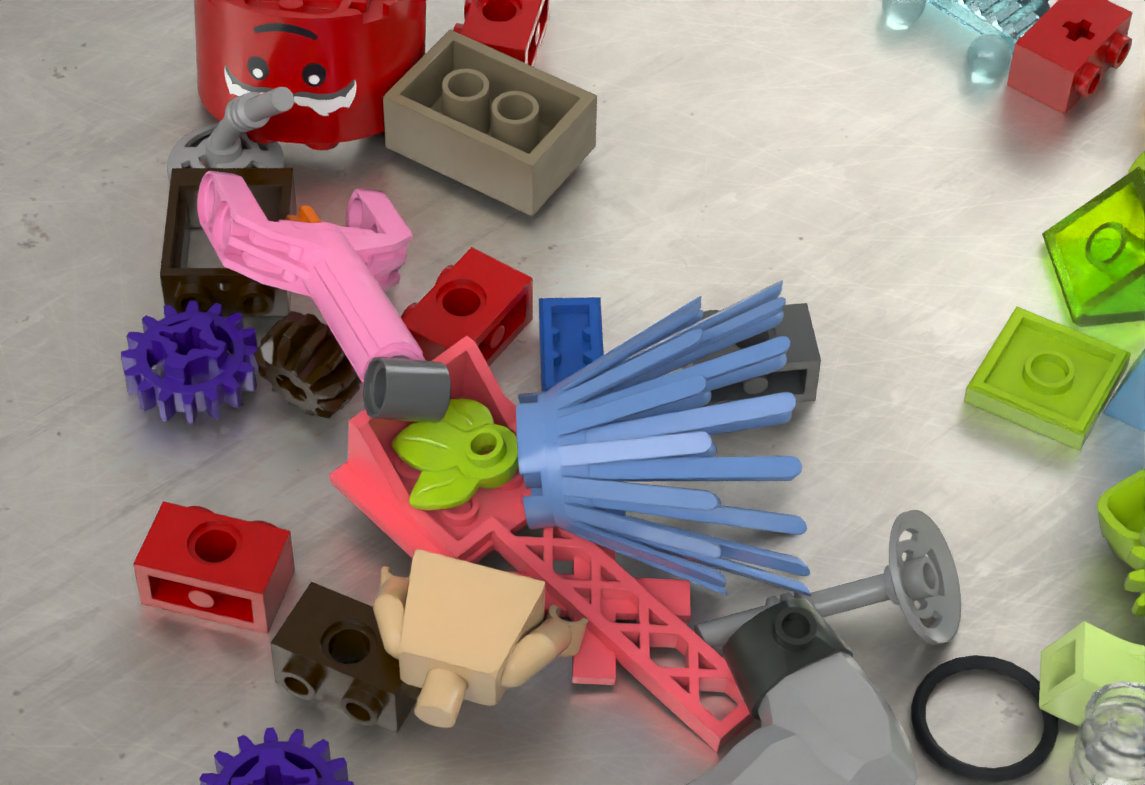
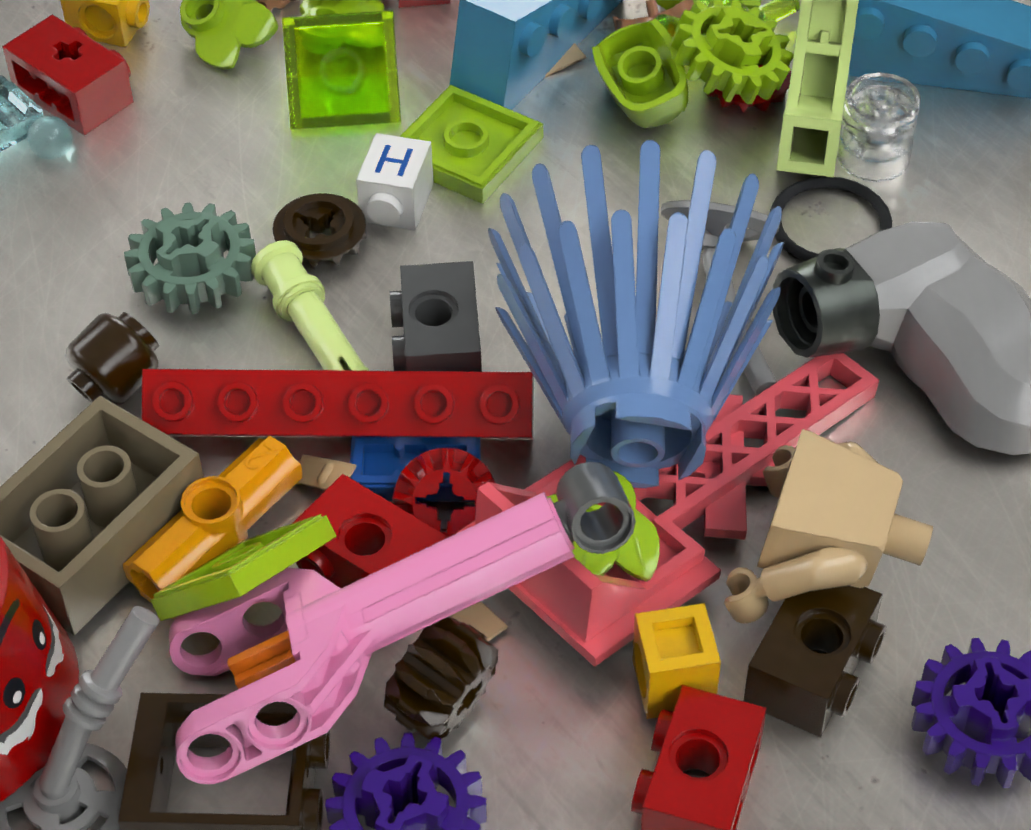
camera: 85 degrees left, 0 degrees up
none -> dark brown head [65,312,160,405]
none -> light orange piece [123,435,303,602]
none -> sand green gear [124,203,256,314]
none -> red brick [142,369,534,439]
none -> lime tile [150,514,337,621]
none -> yellowish green pin [251,240,370,371]
none -> dark brown gear [272,193,367,270]
none -> tan piece [296,454,357,490]
none -> white brick [356,133,434,231]
none -> red gear [392,448,496,537]
none -> yellow brick [632,603,721,719]

